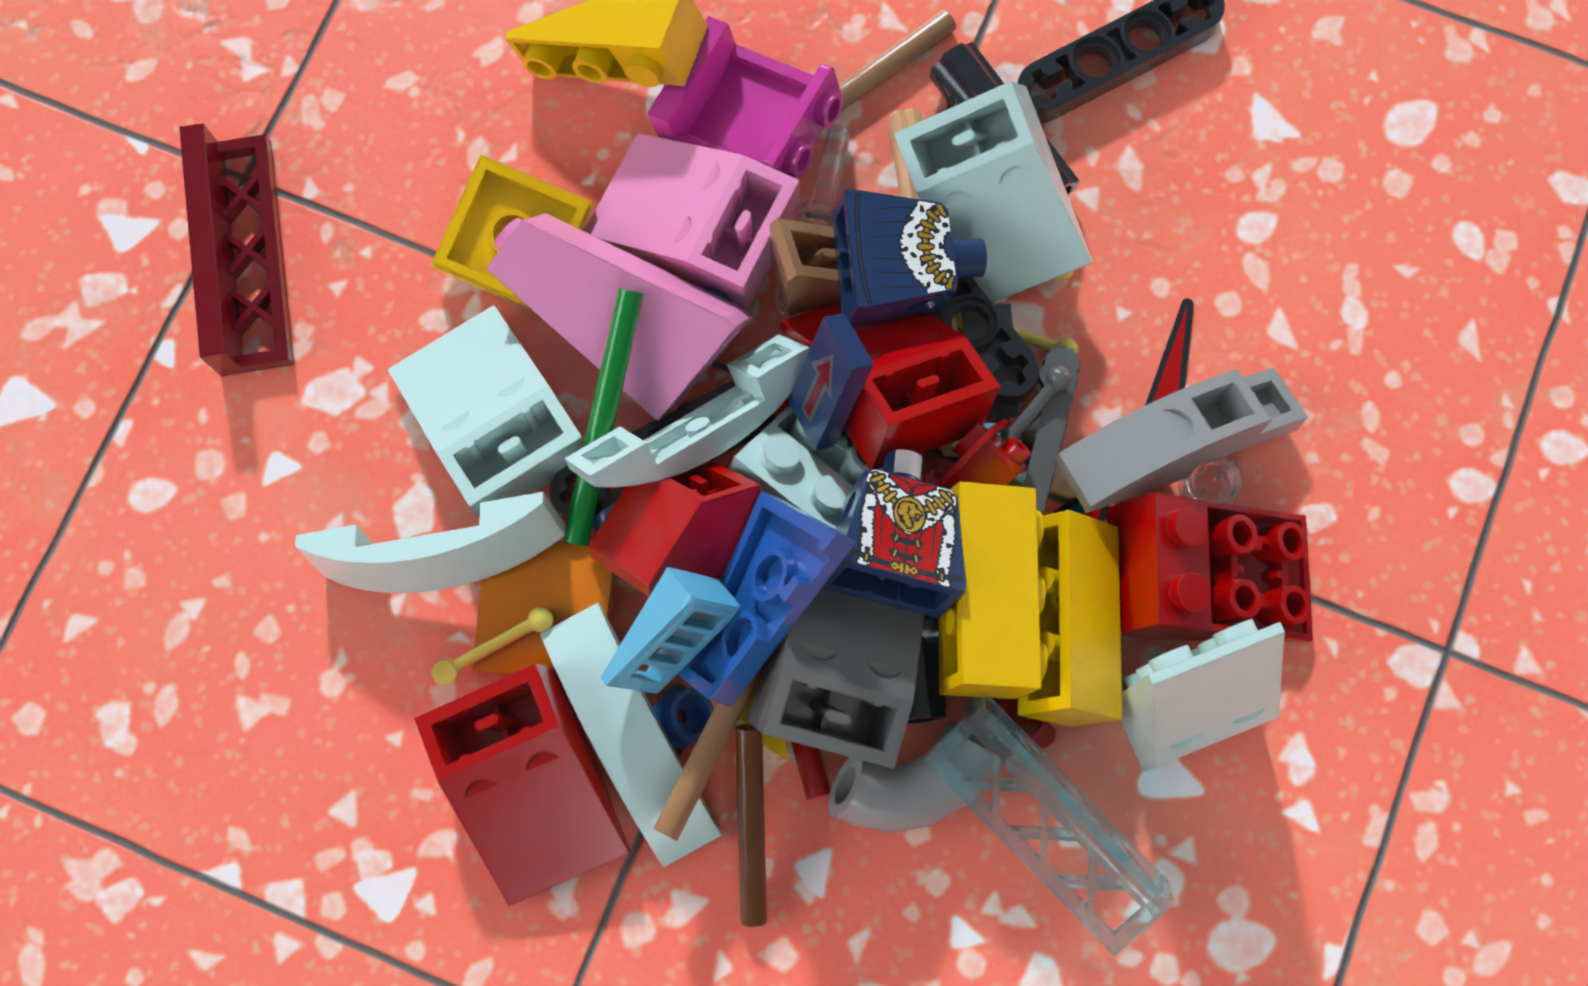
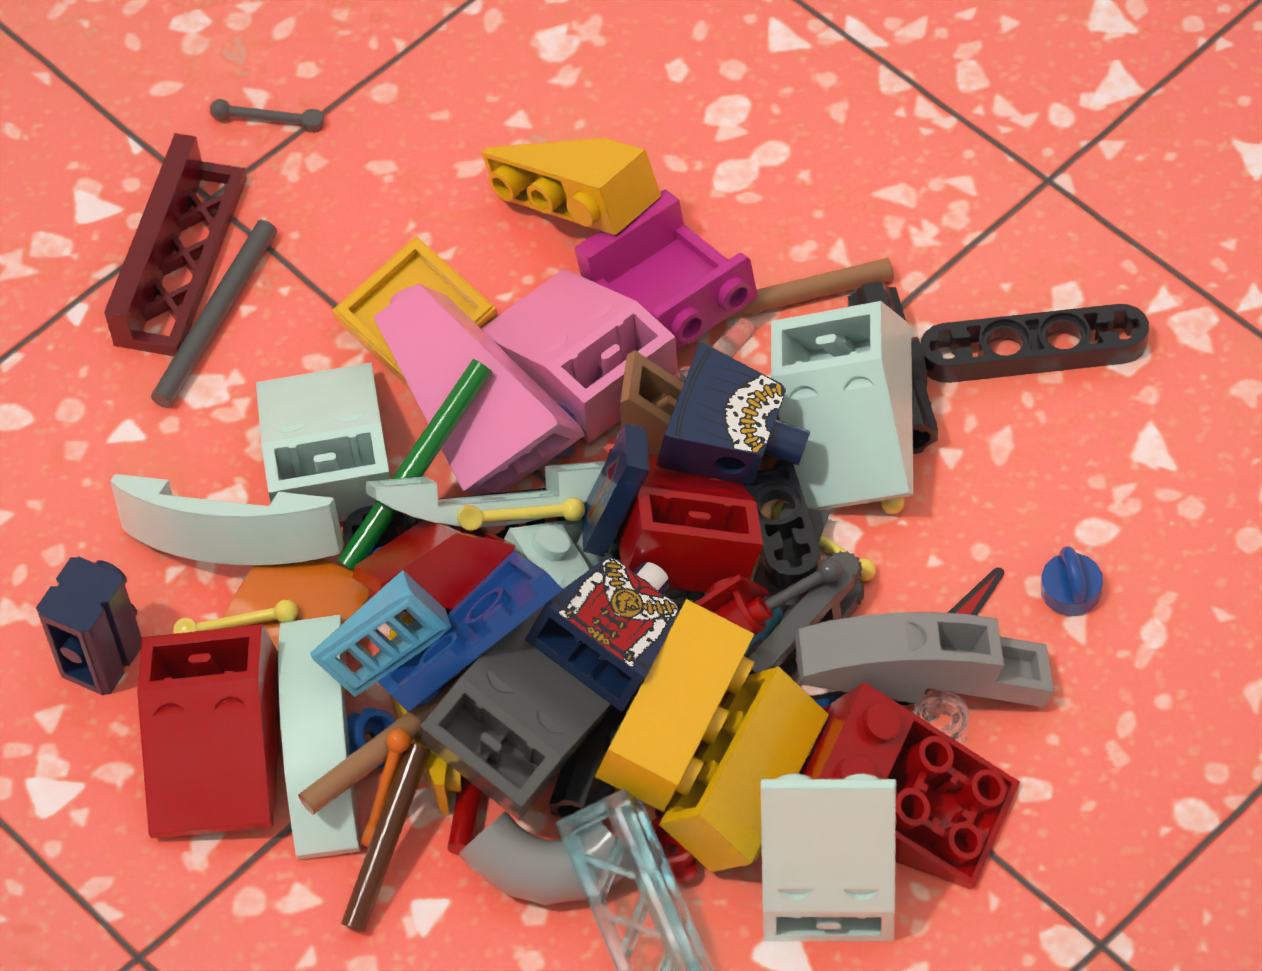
camera: 25 degrees right, 20 degrees down
none -> dark blue brick [36,556,142,696]
none -> dark grey bar [150,219,277,408]
none -> dark grey hinge [209,99,324,133]
none -> orange hinge [361,728,411,847]
none -> light yellow hinge [457,497,586,531]
none -> blue tile [1040,546,1103,615]

